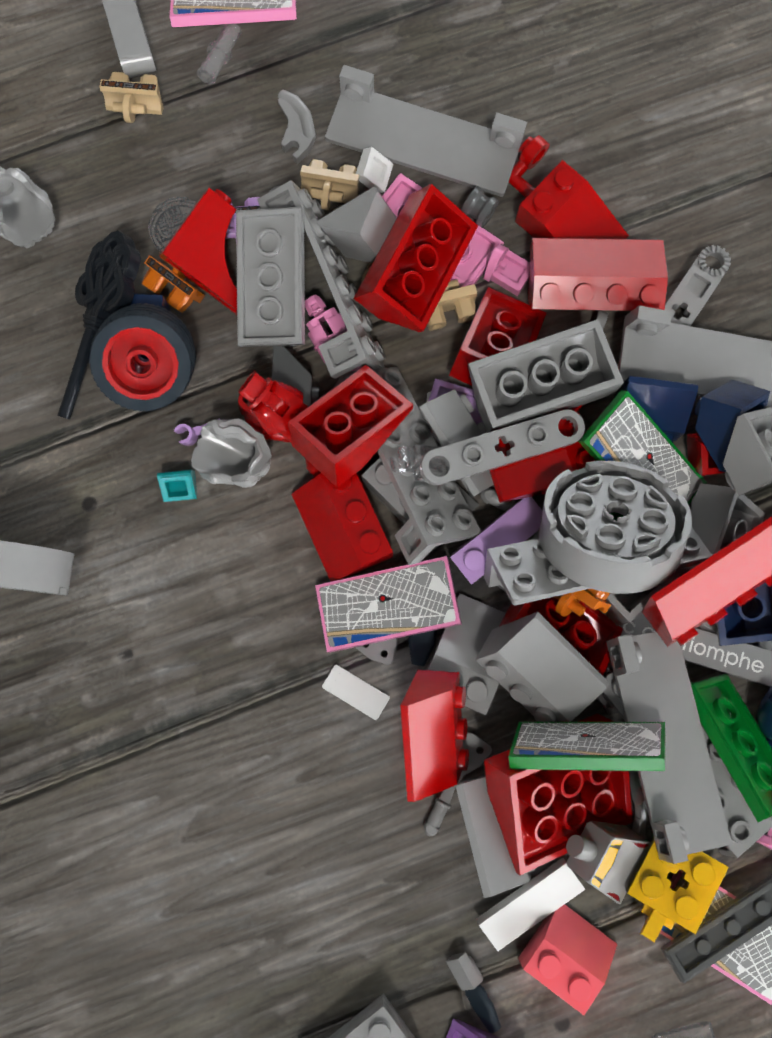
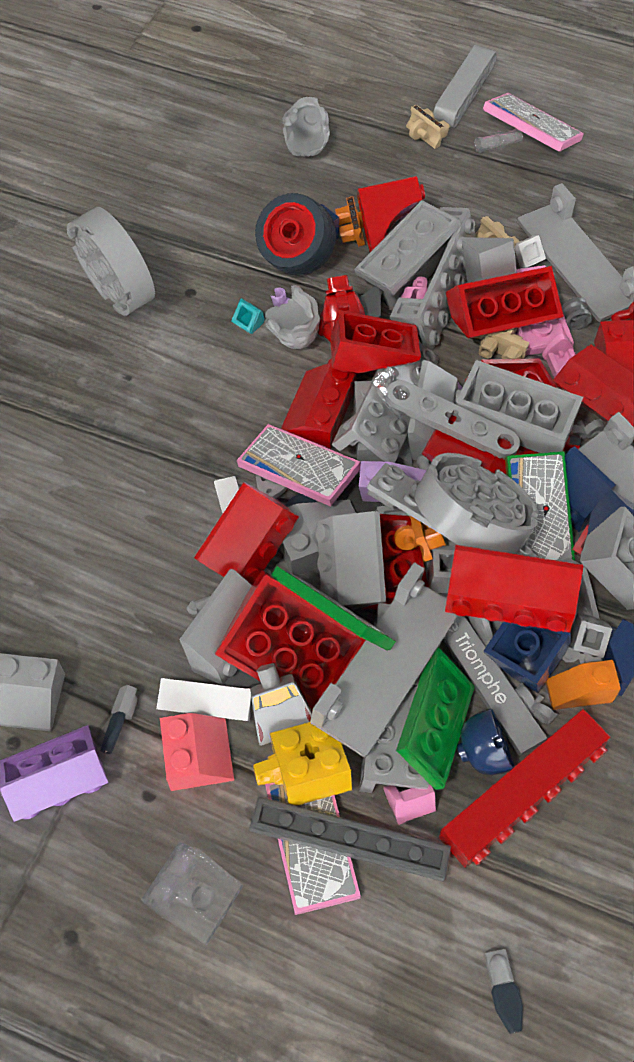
camera: 45 degrees right, 20 degrees down
black piece [57,230,141,419] -> none
light grey piece [278,89,316,165] -> none

